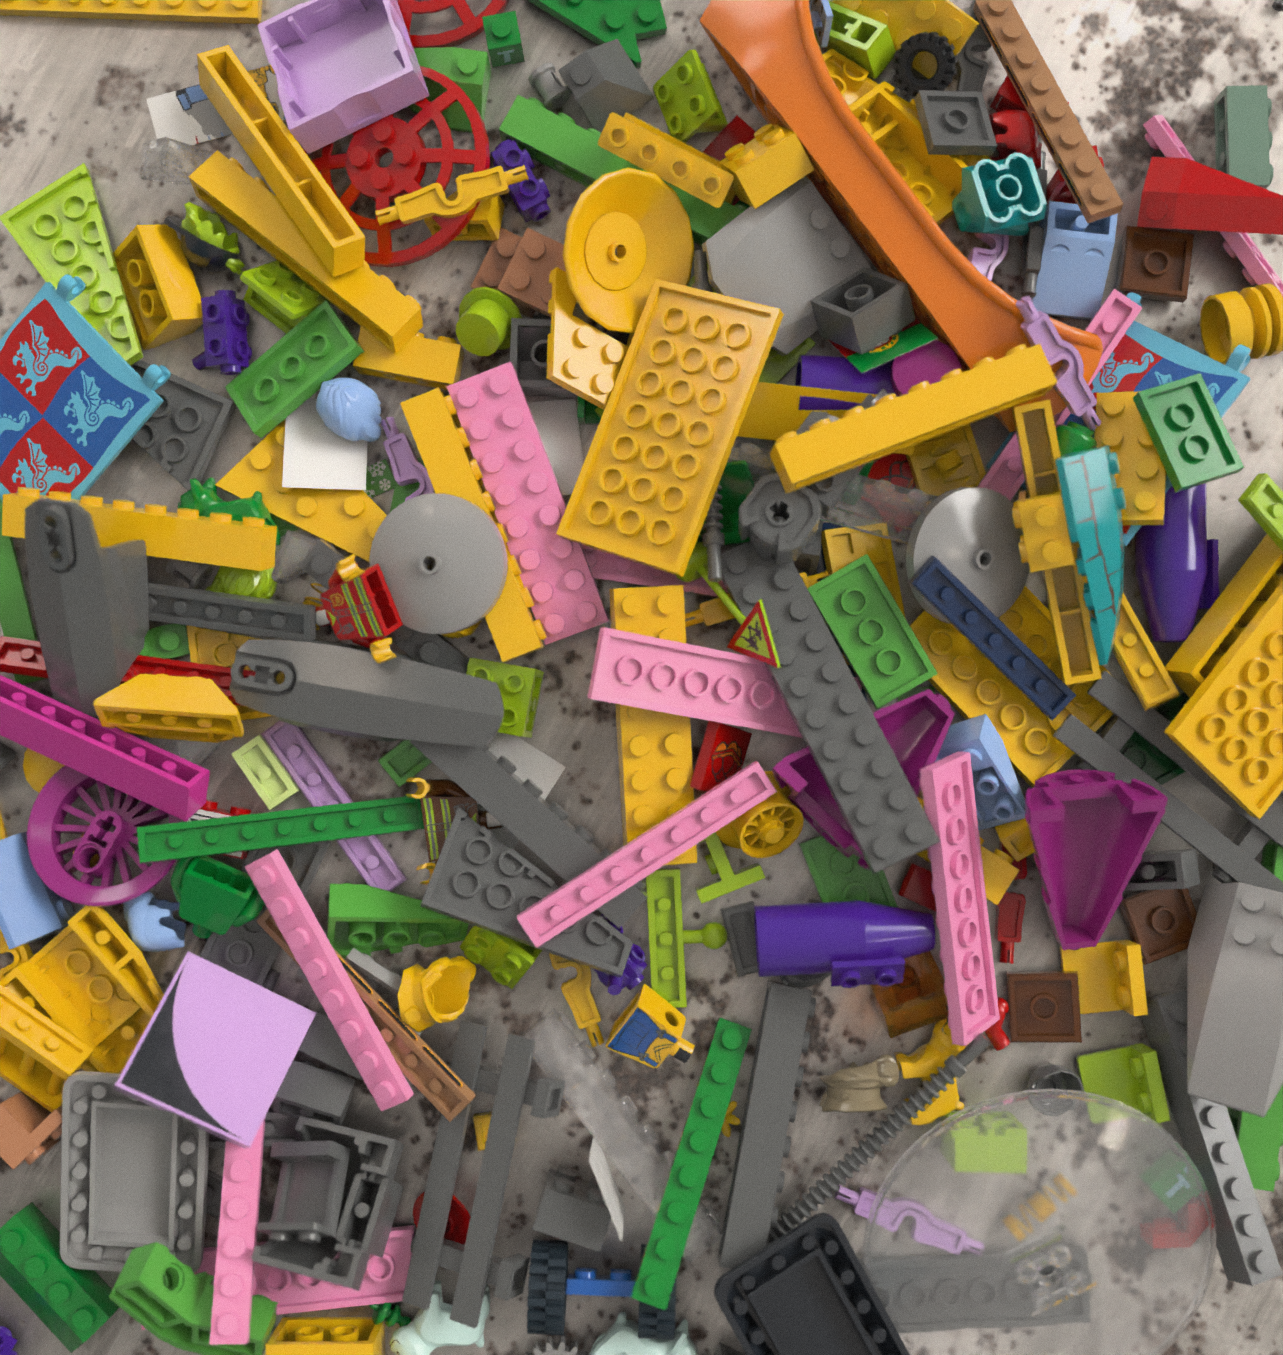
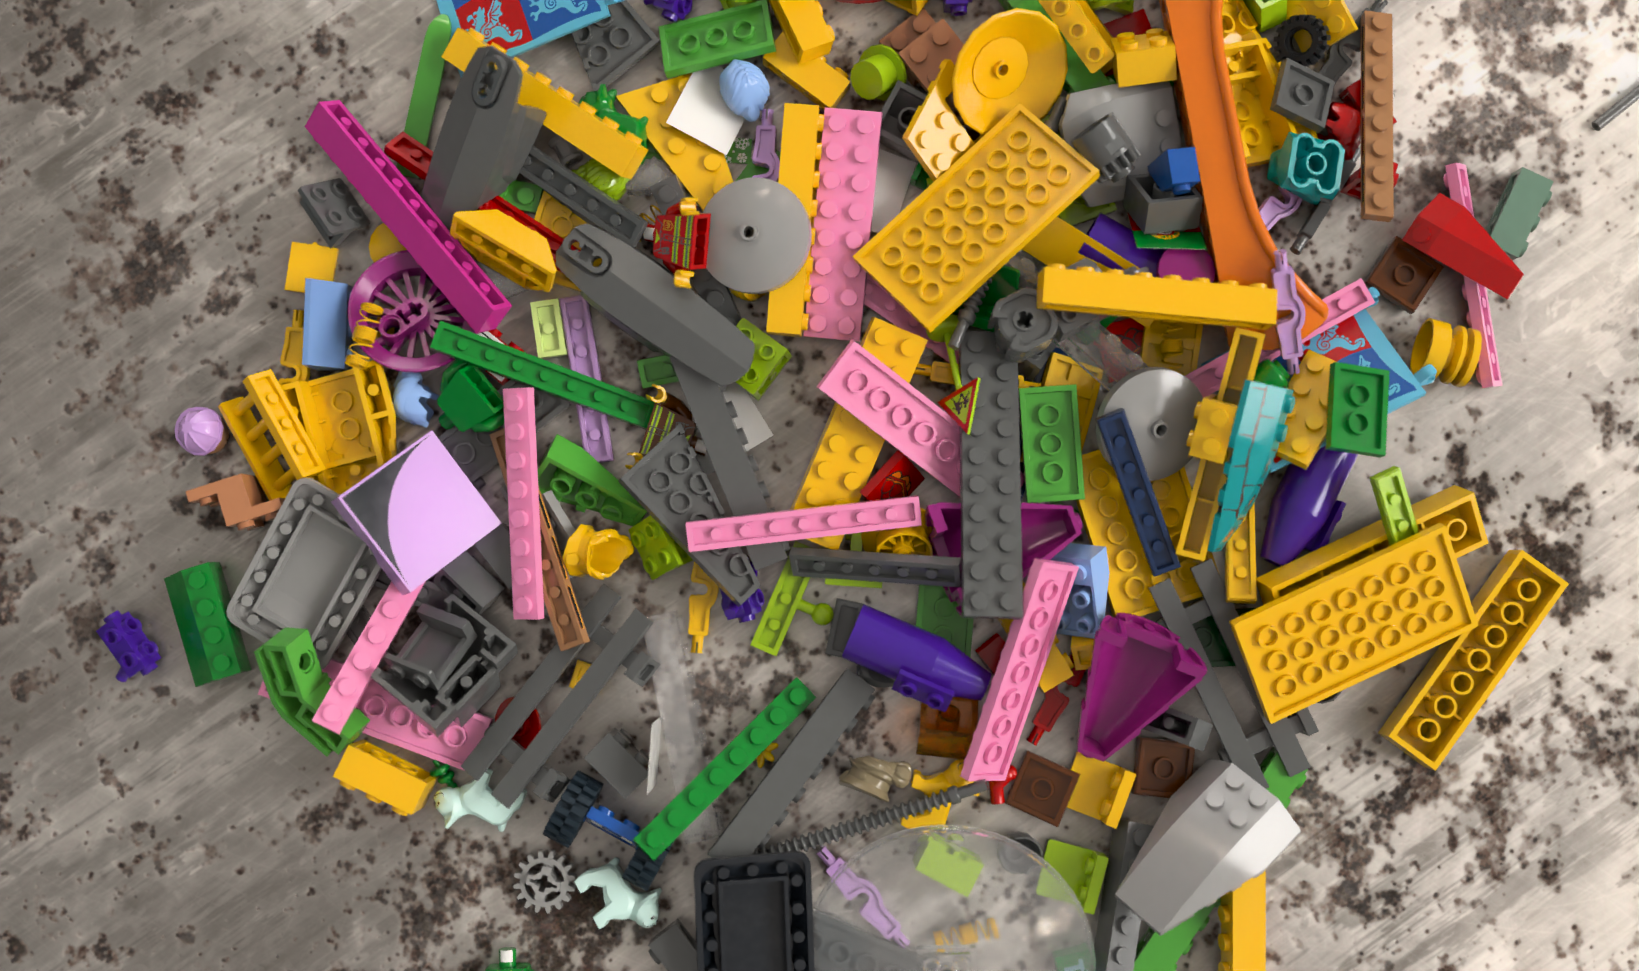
camera: 25 degrees right, 0 degrees up
torso [605,984,695,1068] -> none
light blue slope [1031,201,1118,321] -> none
none -> yellow piece [345,302,384,370]
none -> dark grey plate [789,547,962,587]
none -> dark grey gear [1071,112,1141,183]
none -> blue slope [1147,147,1200,195]

